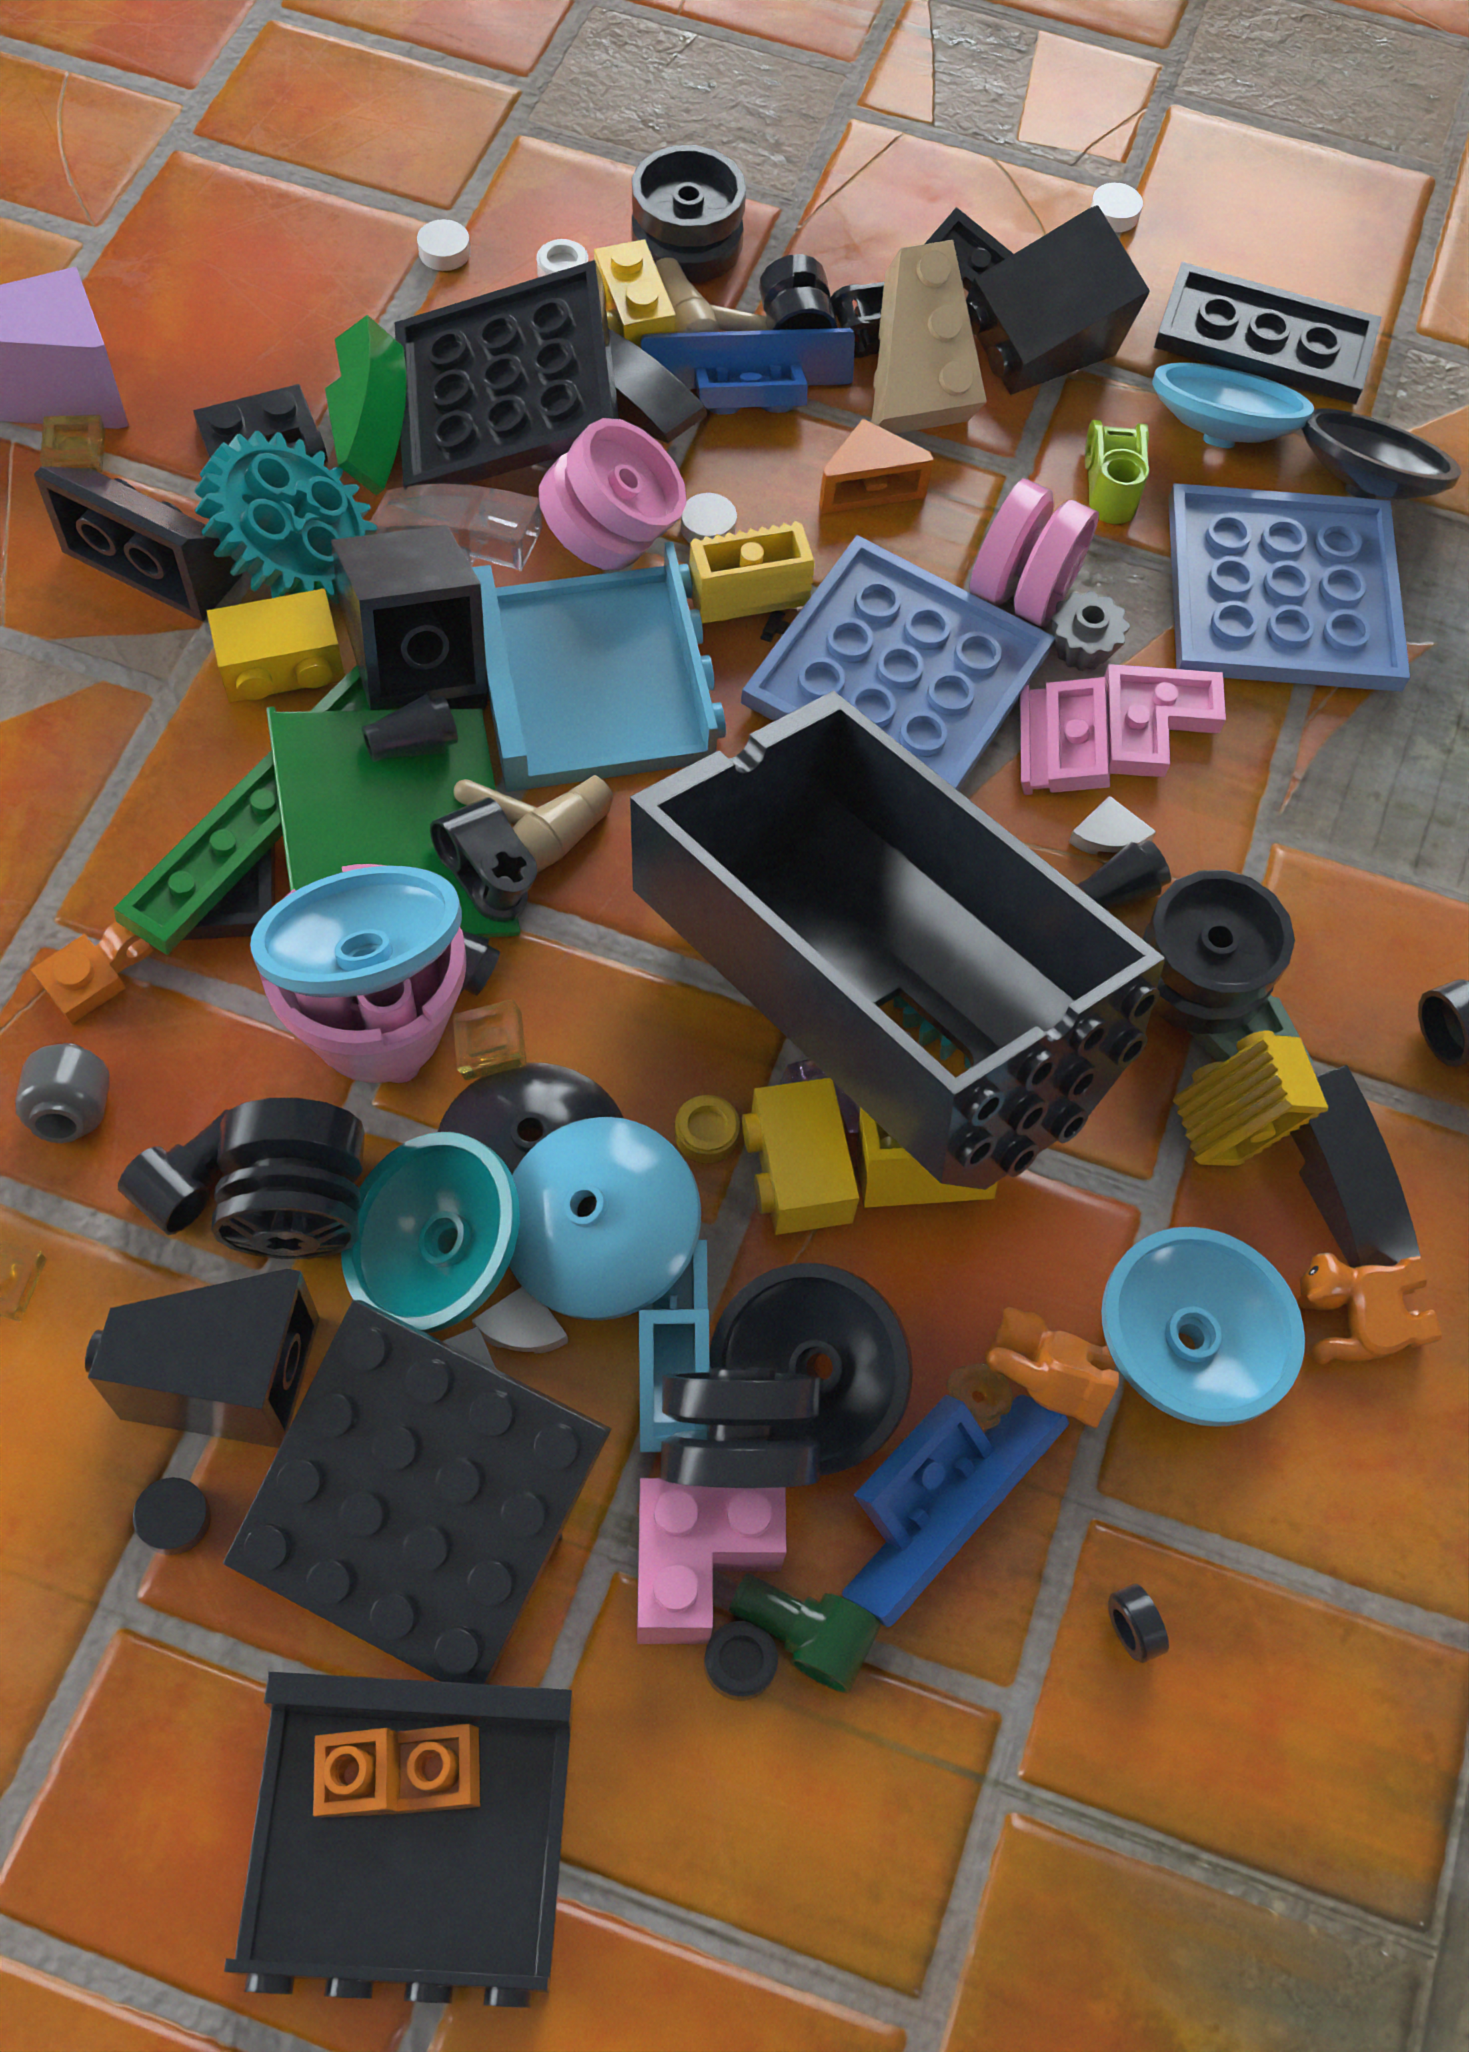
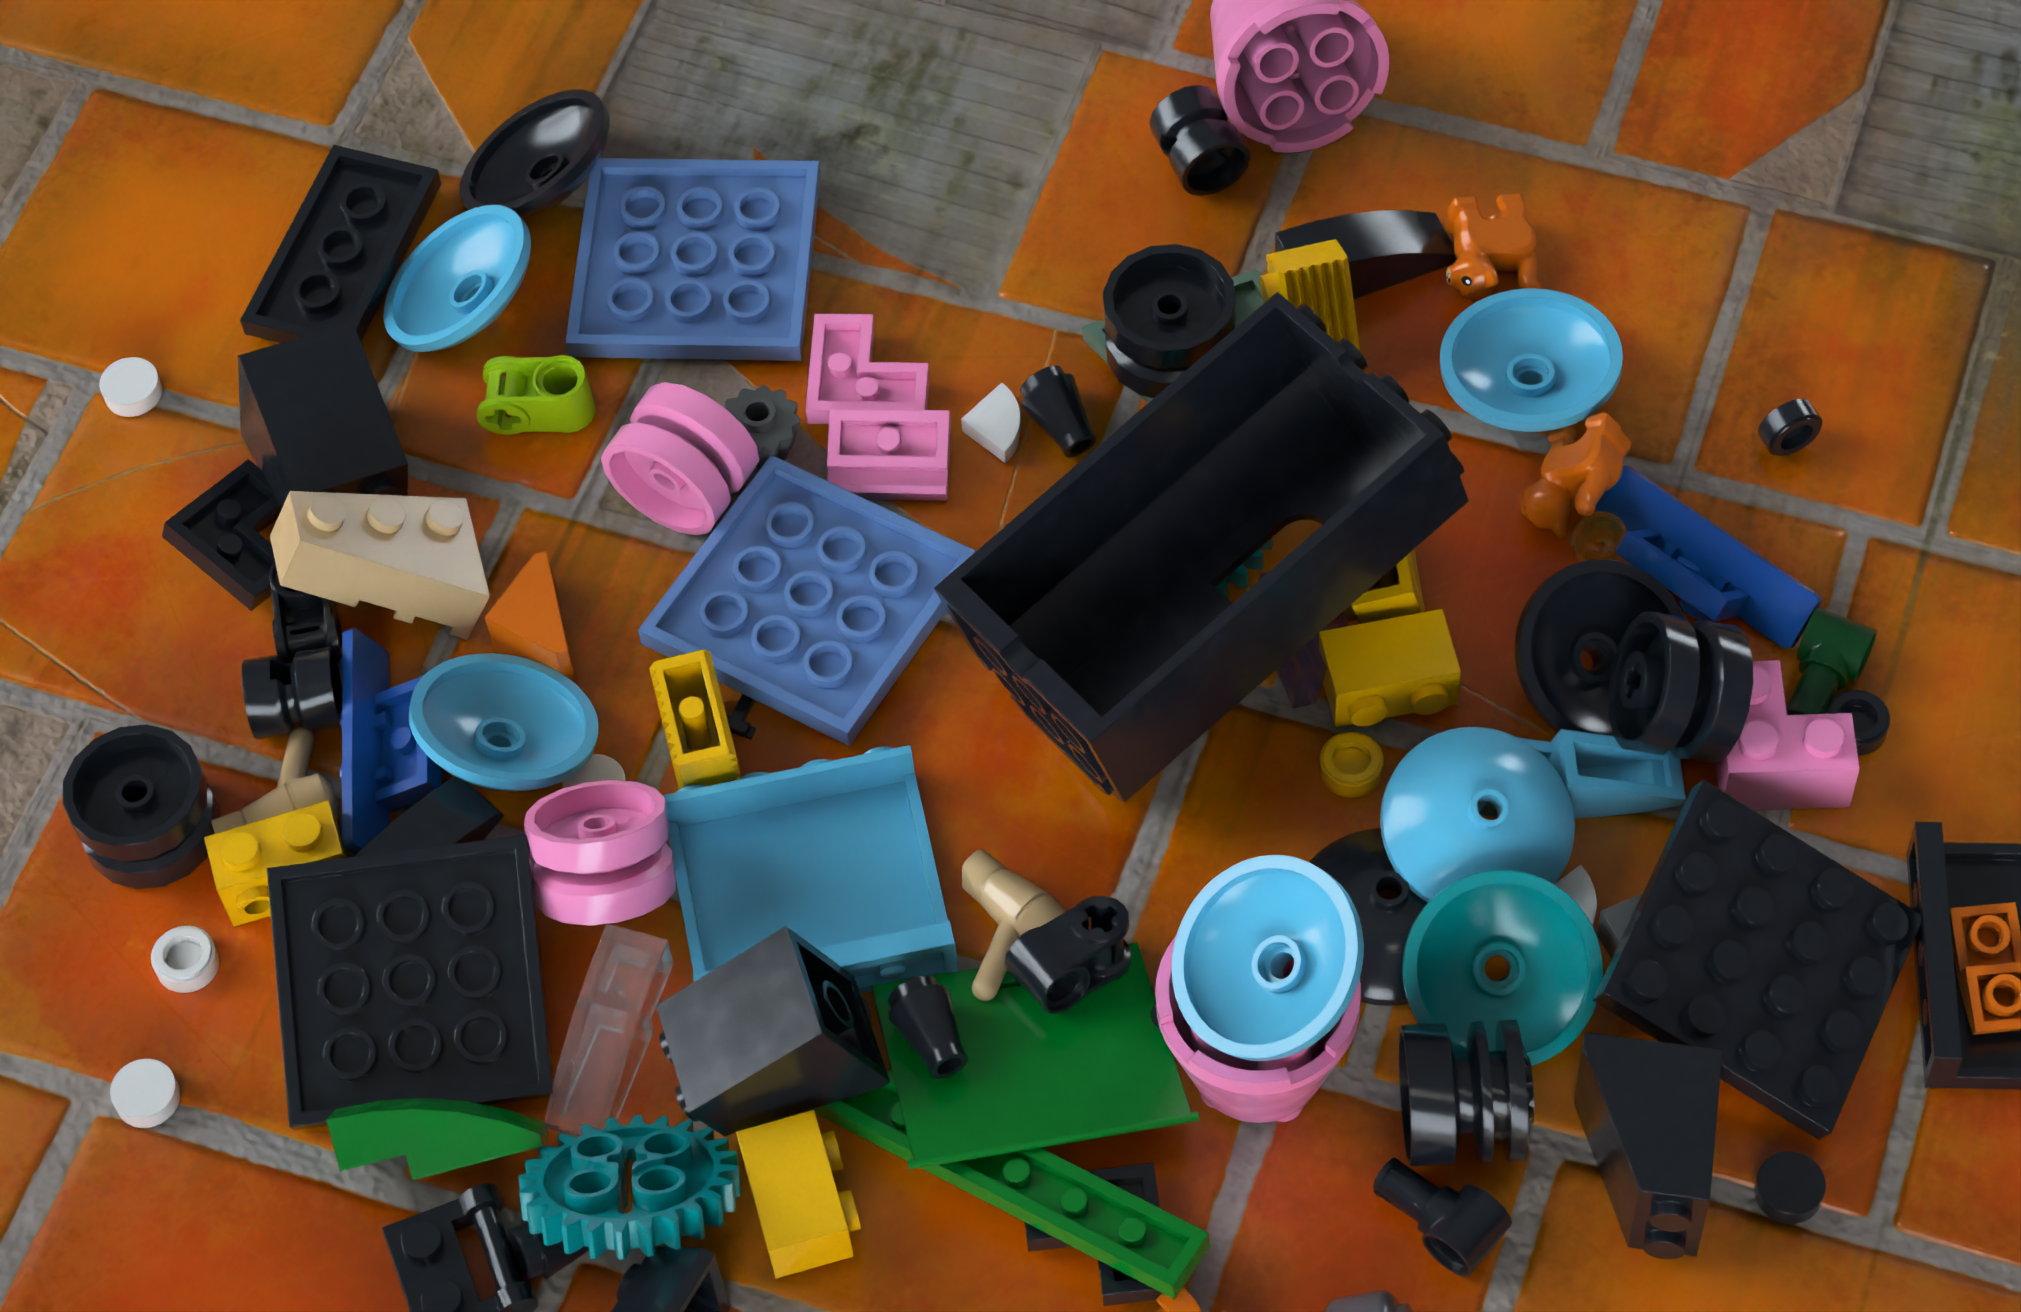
camera: 80 degrees left, 5 degrees down
none -> medium azure dish [408,653,599,791]

